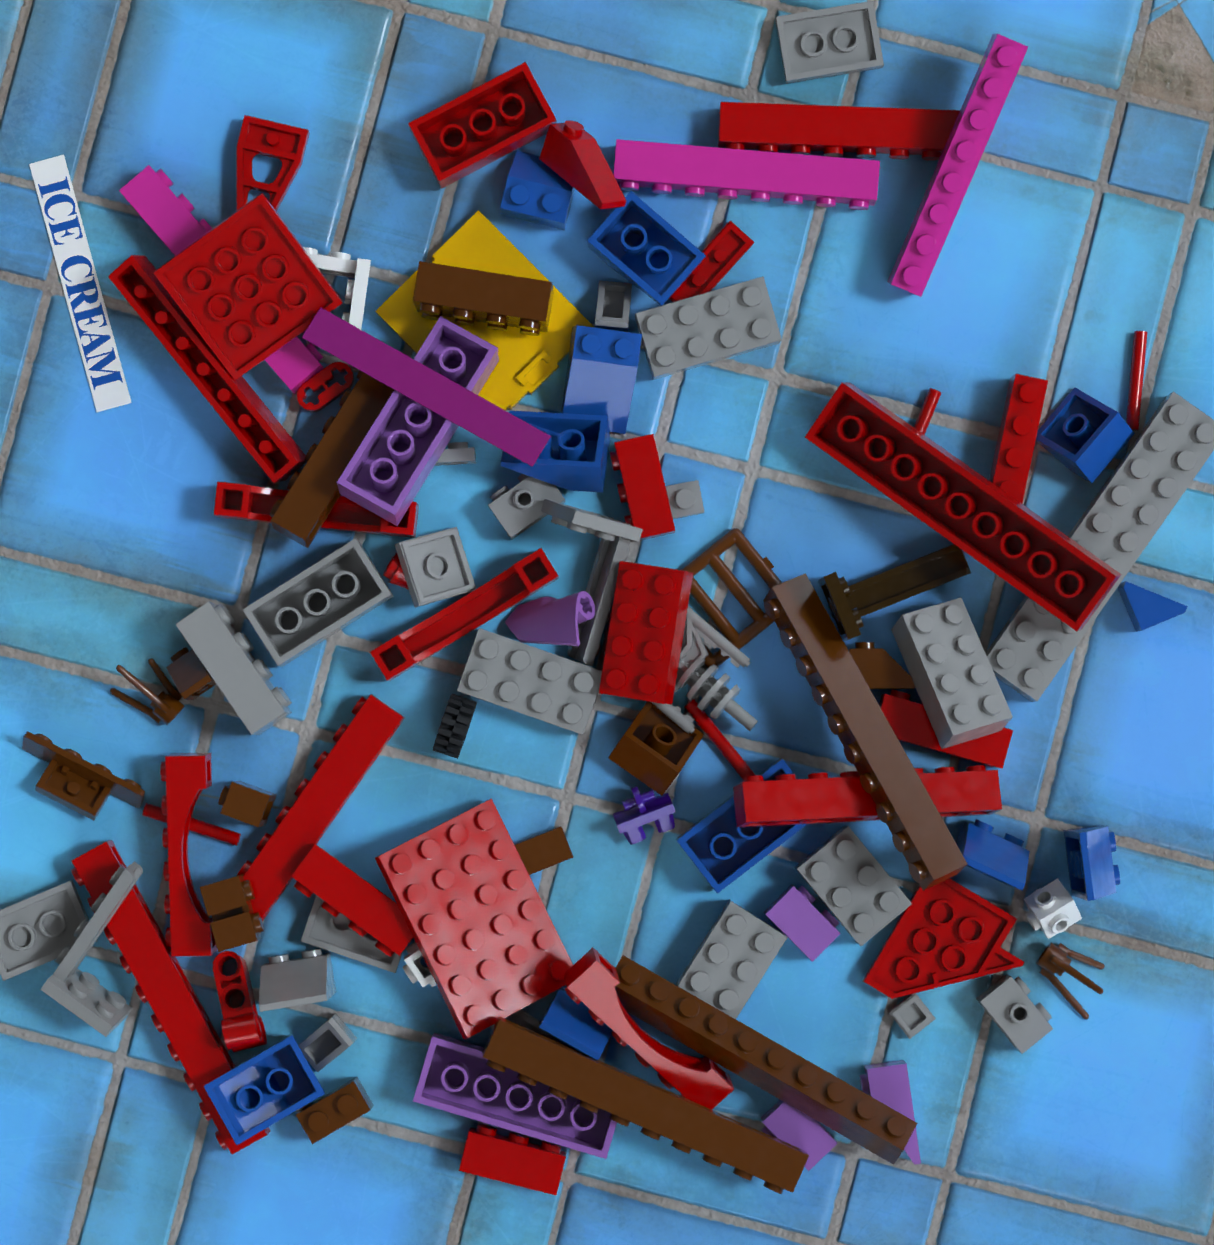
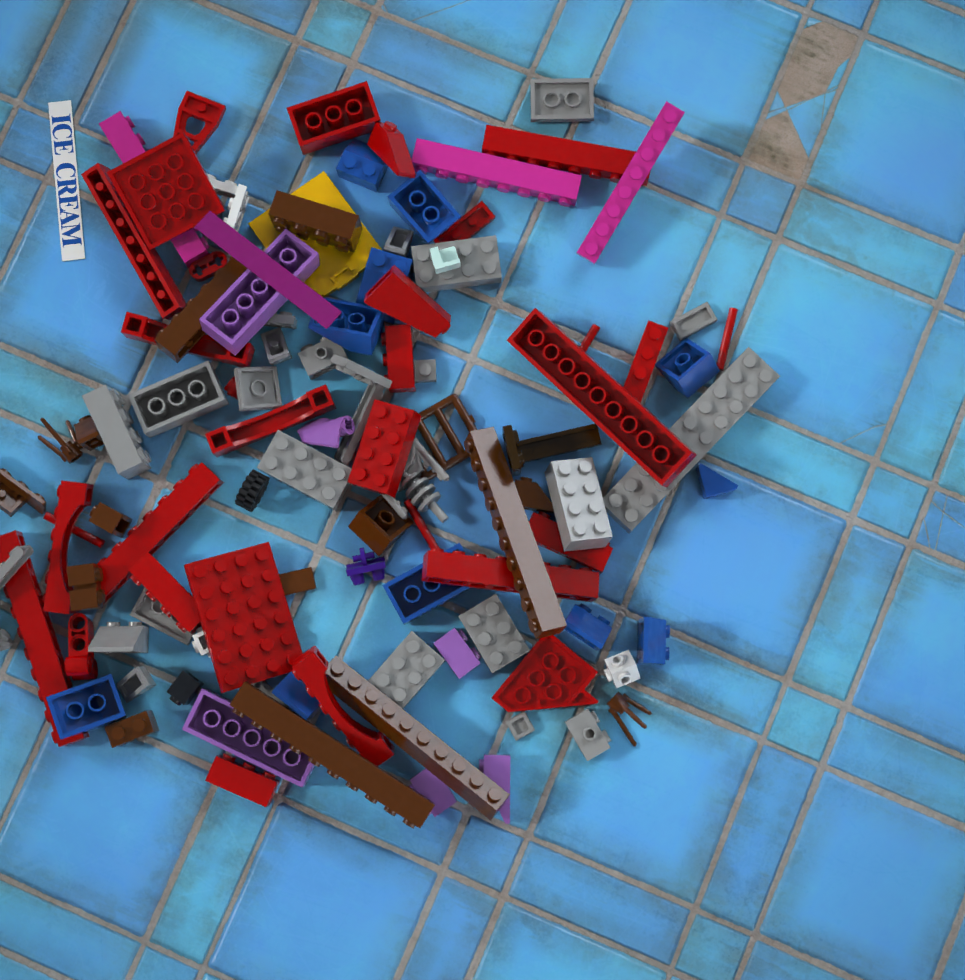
camera: 15 degrees right, 5 degrees down
none -> black brick [167,670,204,706]
none -> light grey slope [260,327,292,366]
none -> red slope [364,265,451,338]
none -> light aqua panel [429,246,461,274]
none -> light grey tile [670,302,718,341]

